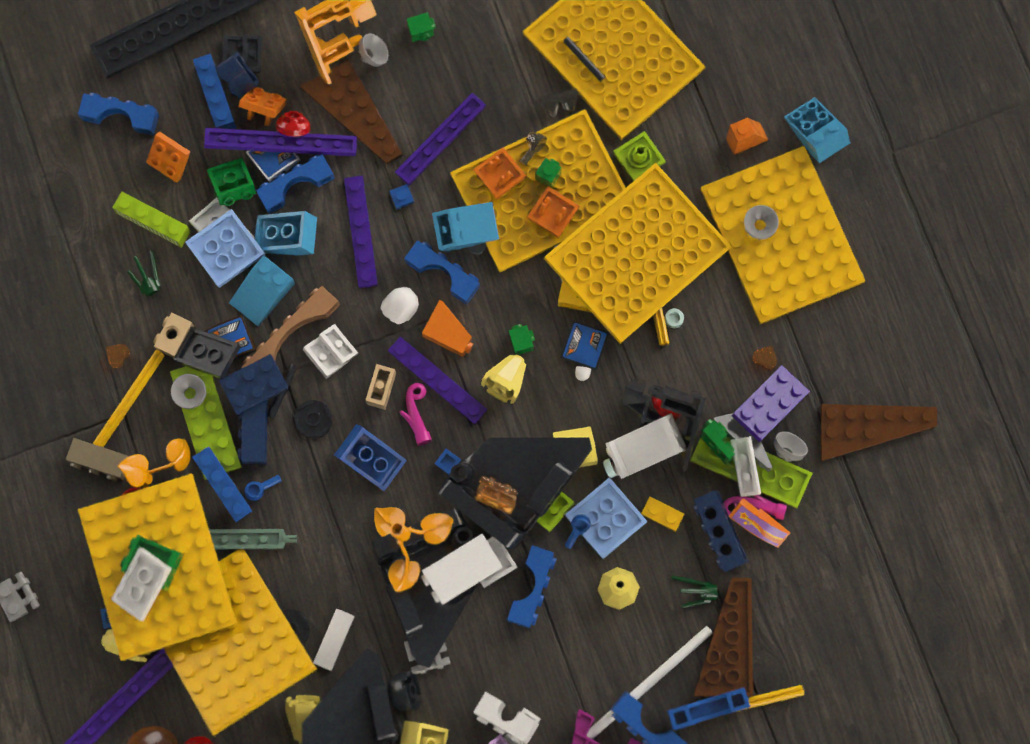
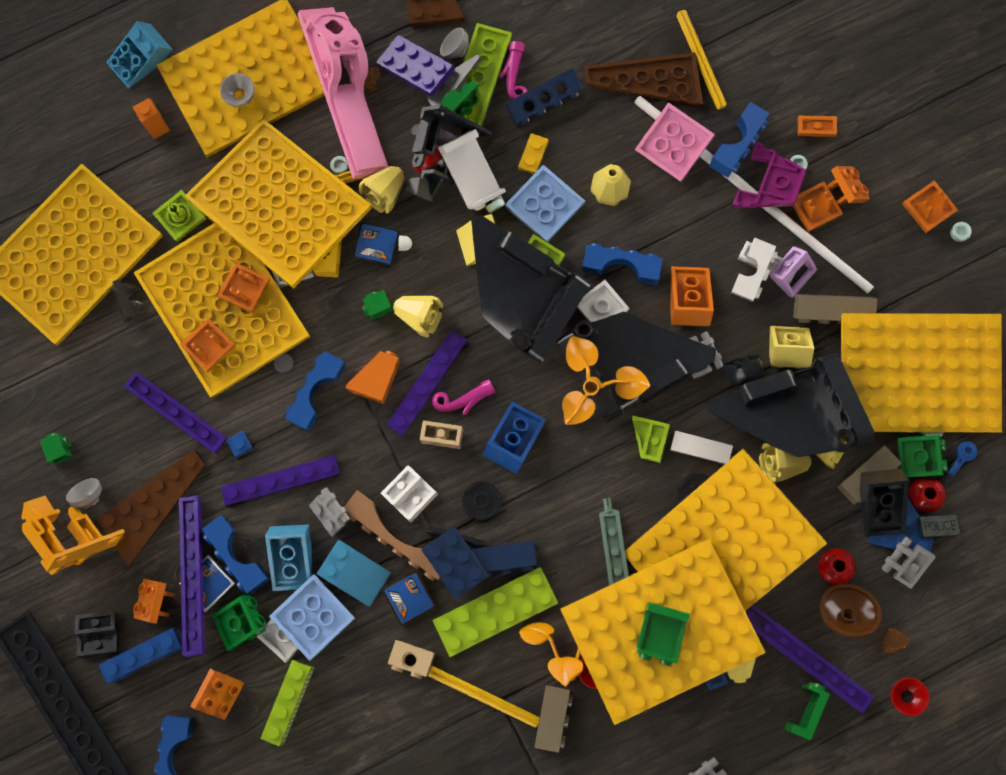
camera: 90 degrees left, 0 degrees up
clear orange tile [106,344,130,368] -> none
white tile [111,548,171,621] -> none
dark green plant [127,250,161,297] -> none
light grey piece [171,374,206,409] -> none
black plate [173,327,241,380] -> none
blue arch [192,446,252,522] -> none
dark blue brick [216,52,259,98] -> none
blue plate [244,475,282,501] -> none
red piece [276,111,310,137] -> none
white hair [381,287,419,324] -> none
white panel [421,534,503,605] -> none
dark azure slope [432,202,499,252] -> none
blue plate [435,449,462,475] -> none
clear orange plate [475,475,518,515] -> none
clear smoke bar [519,132,547,166] -> none
green brick [535,158,562,188] -> none
black bar [563,37,606,82] -> none
blue plate [565,514,591,549] -> none
blue arch [667,688,750,730] -> none
dark green plant [671,575,717,608] -> none
slope [728,498,790,547] -> none
white tile [731,436,761,497] -> none
none -> bright pink piece [298,7,388,179]
none -> light grey plate [309,487,350,536]
none -> light yellow cone [359,166,405,213]
none -> lime wing [632,416,670,463]
none -> bright pink plate [635,103,715,182]
none -> orange slope [670,266,714,326]
none -> green panel [784,682,830,741]

